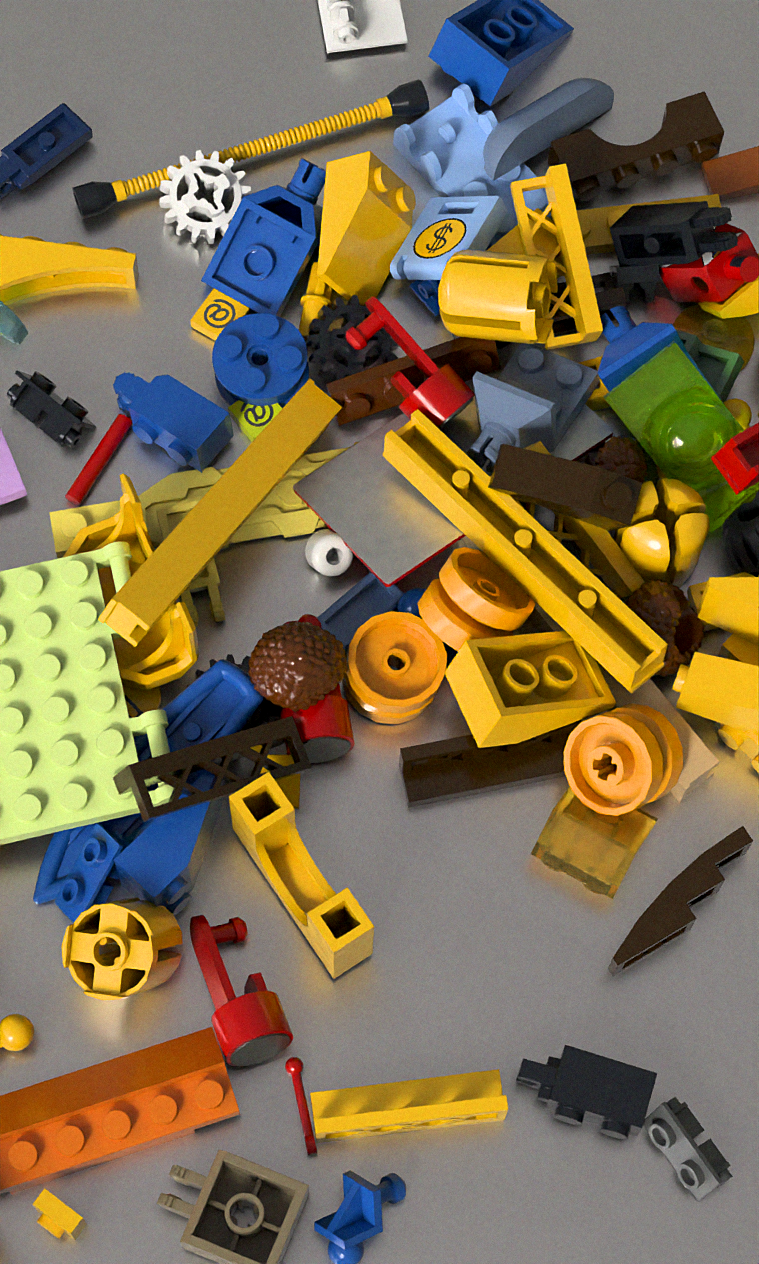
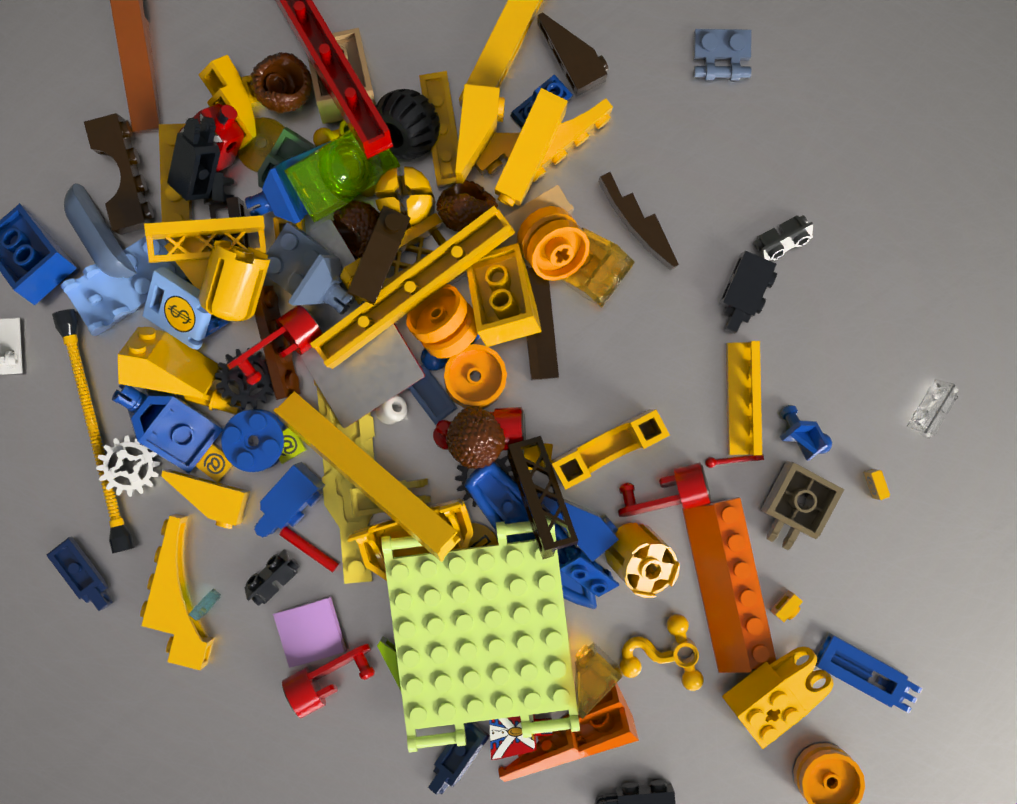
camera: 80 degrees left, 20 degrees up
none -> yellow slope [161,469,250,529]

